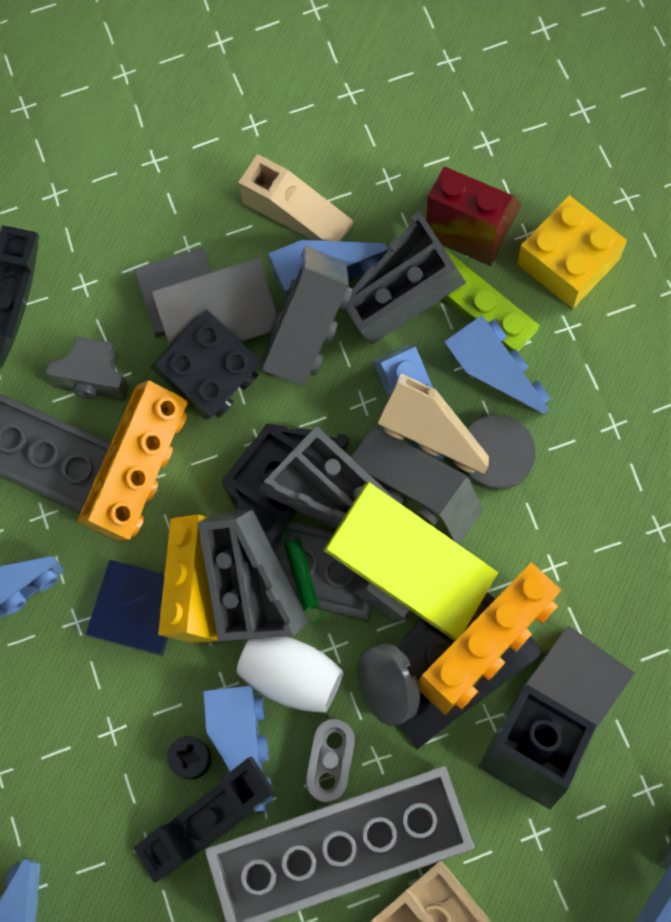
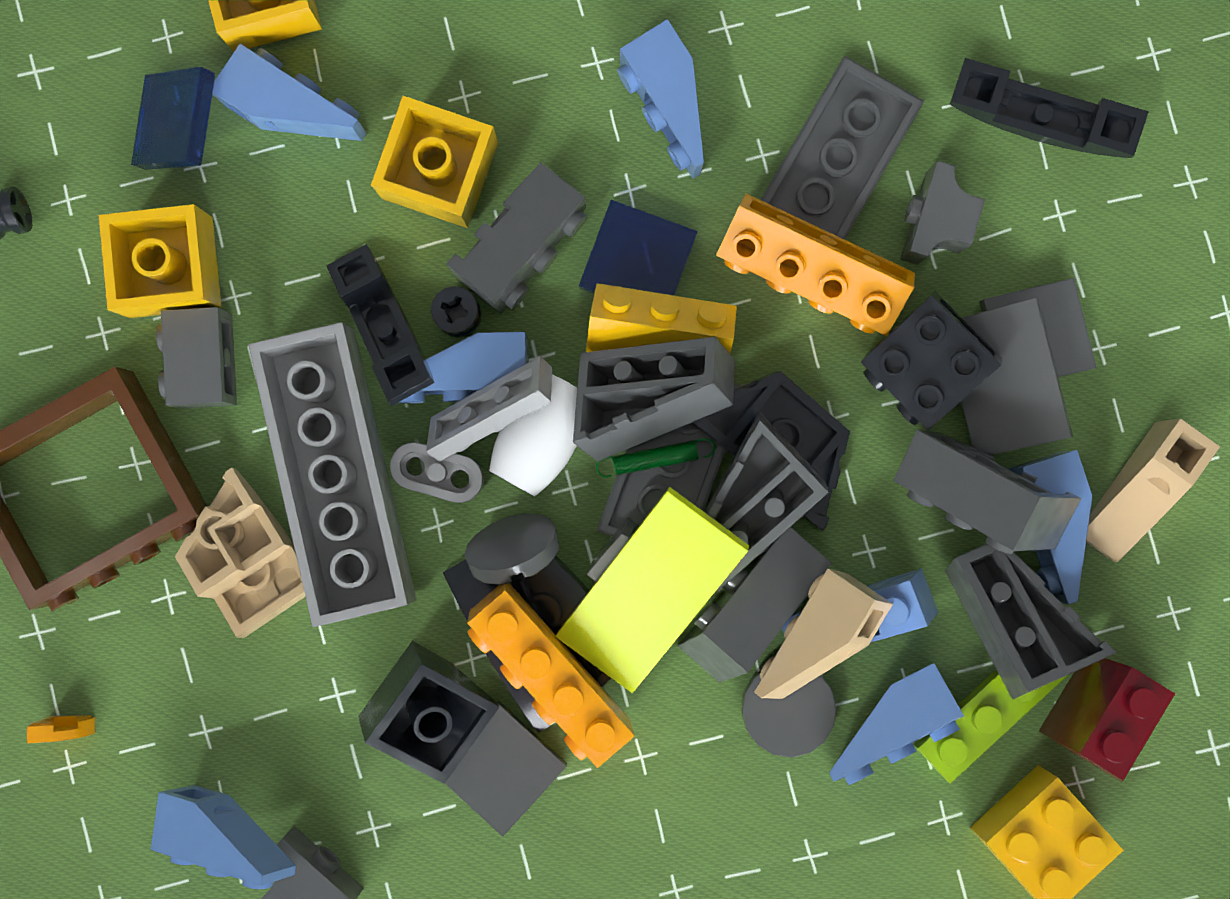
camera: 90 degrees right, 15 degrees up
none -> yellow brick [371,96,498,228]
none -> light grey plate [426,356,552,461]
none -> dark grey wedge [446,162,587,314]

